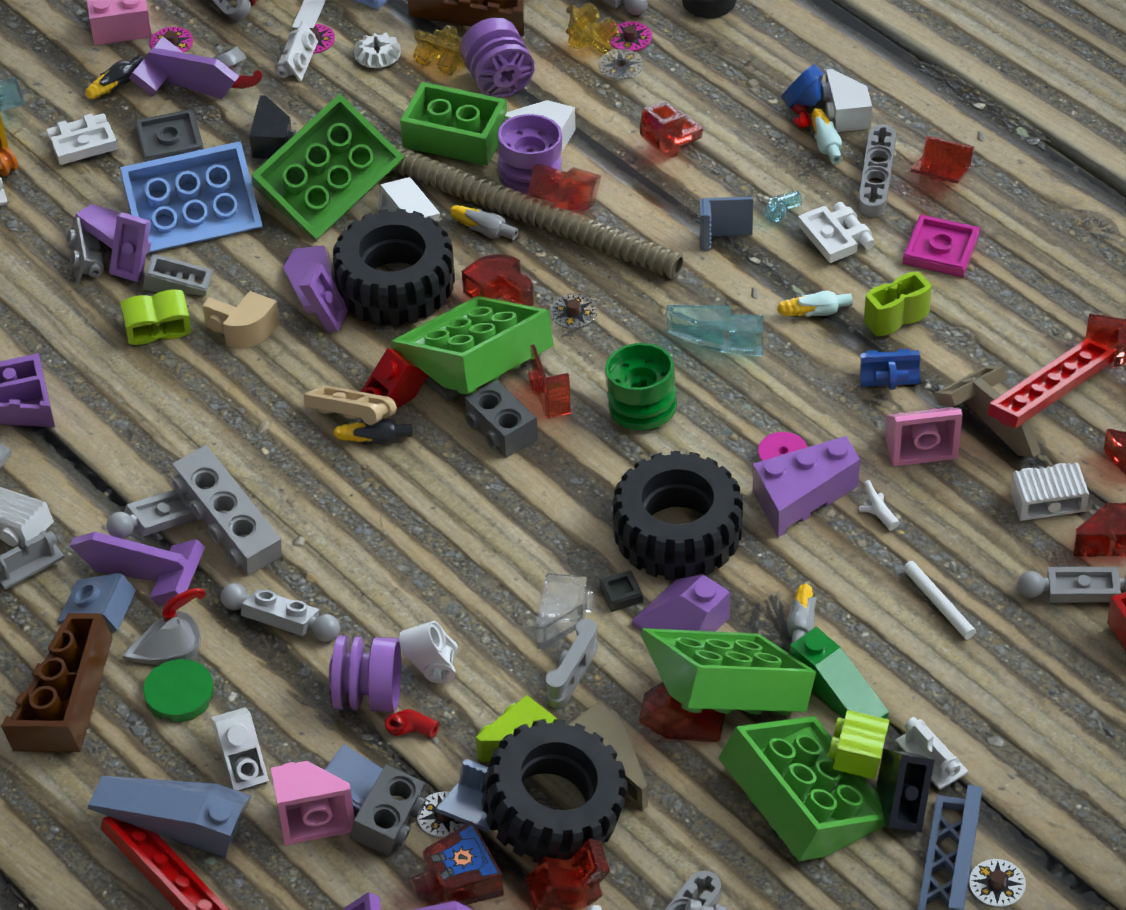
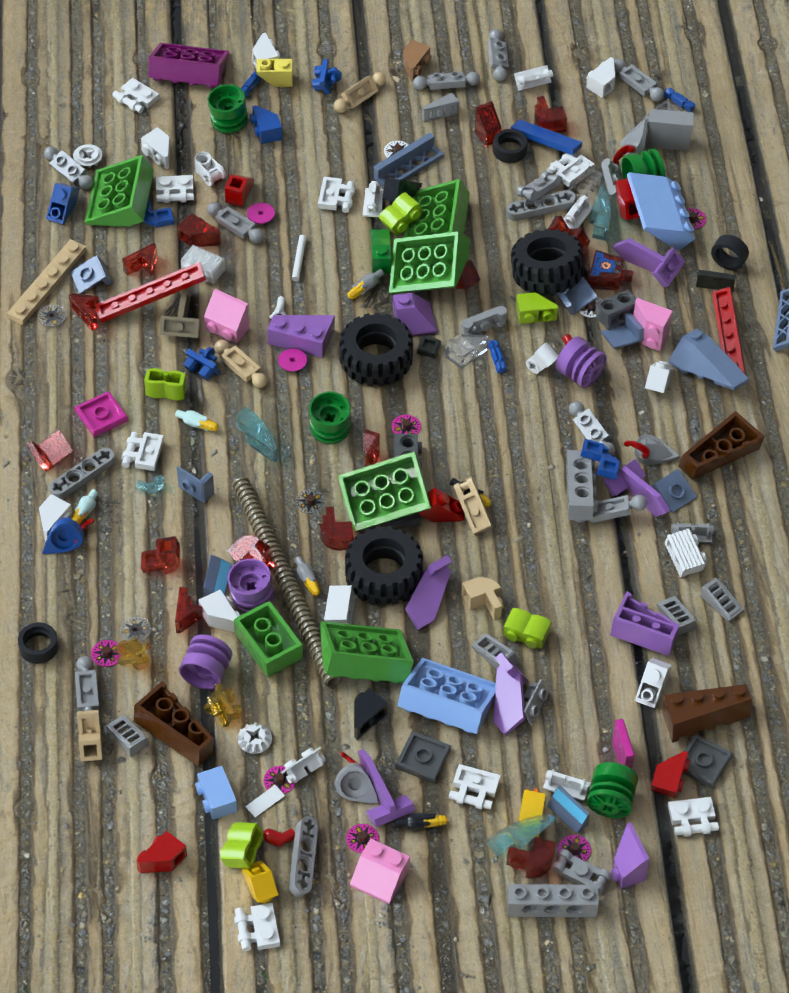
camera: 145 degrees left, 5 degrees up
green tile [143,659,215,722] -> none
dark tan slope [568,701,648,811] -> none
none -> clear red slope [175,587,203,633]
none -> slope [203,555,232,596]
none -> tan plate [214,340,268,388]
none -> dark pink piece [247,203,275,224]
none -> white plate [318,177,355,213]
none -> piece [392,415,421,434]
none -> blue axle [488,340,507,373]
none -> blue tile [580,439,620,480]

